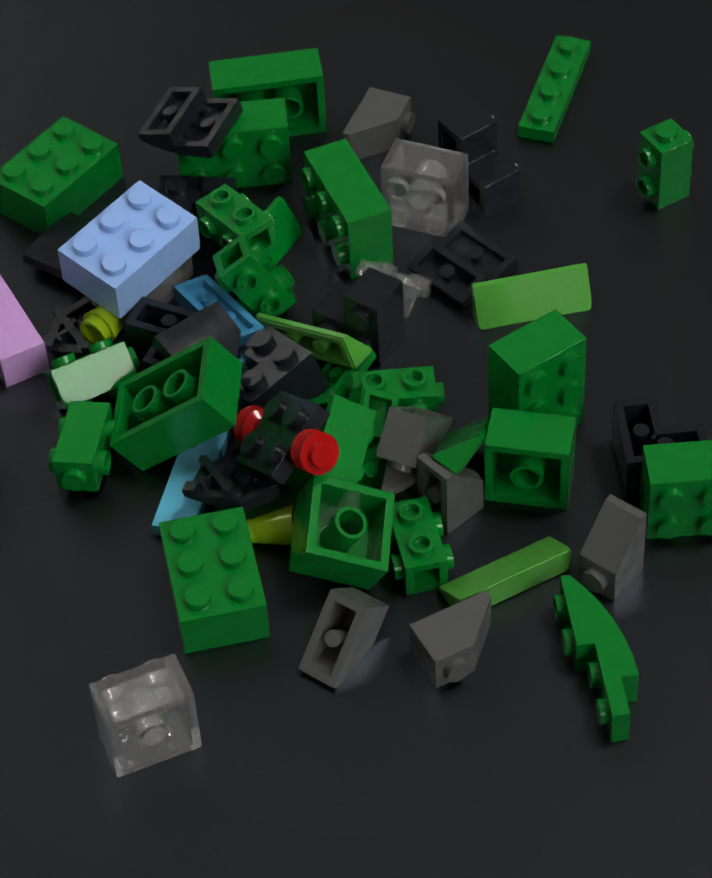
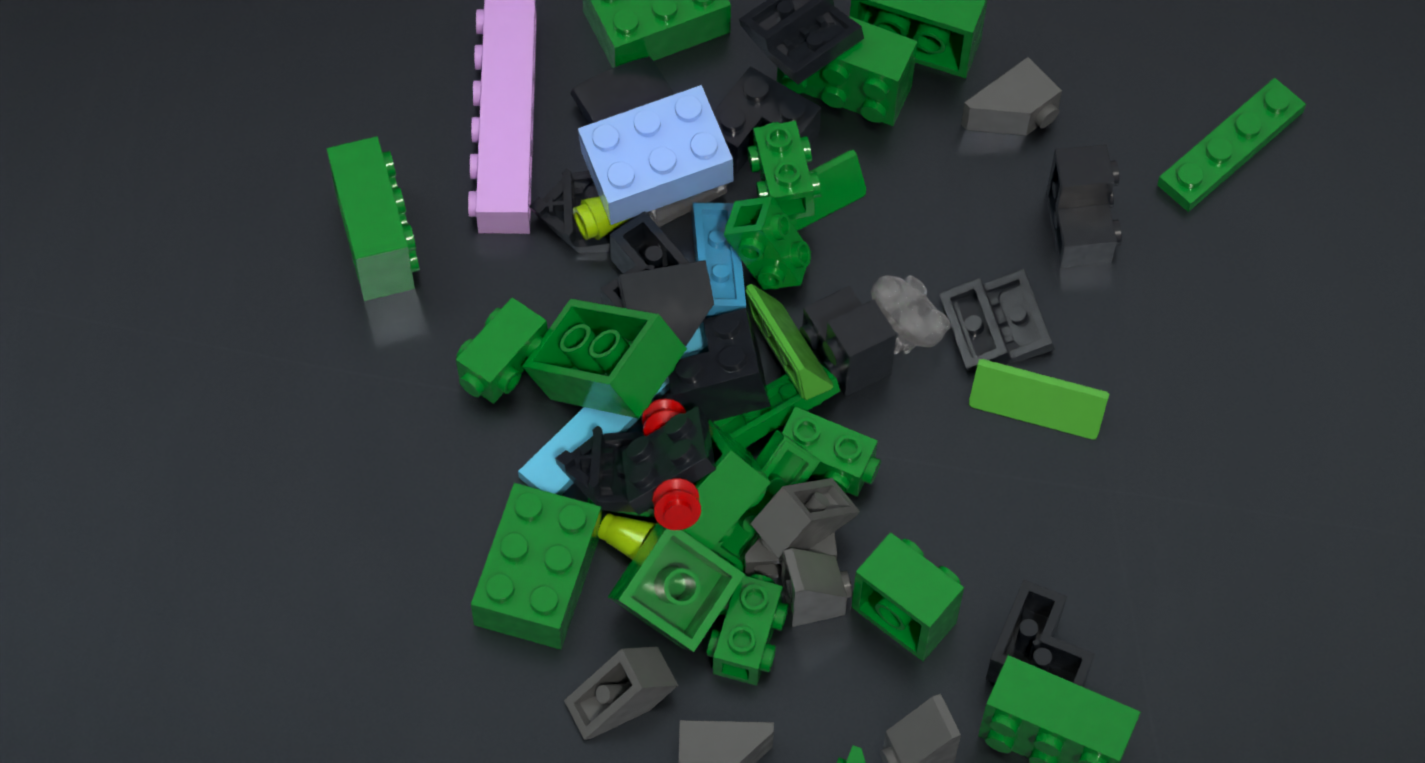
camera: 25 degrees right, 15 degrees up
brick [43,337,140,410] -> none
clear brick [89,653,202,778] -> none
green brick [300,138,393,279] -> none
clear brick [380,138,469,237] -> none
green slope [432,415,491,475] -> none
bright green slope [439,536,572,606] -> none
green brick [488,309,586,428] -> none
green brick [635,118,694,210] -> none

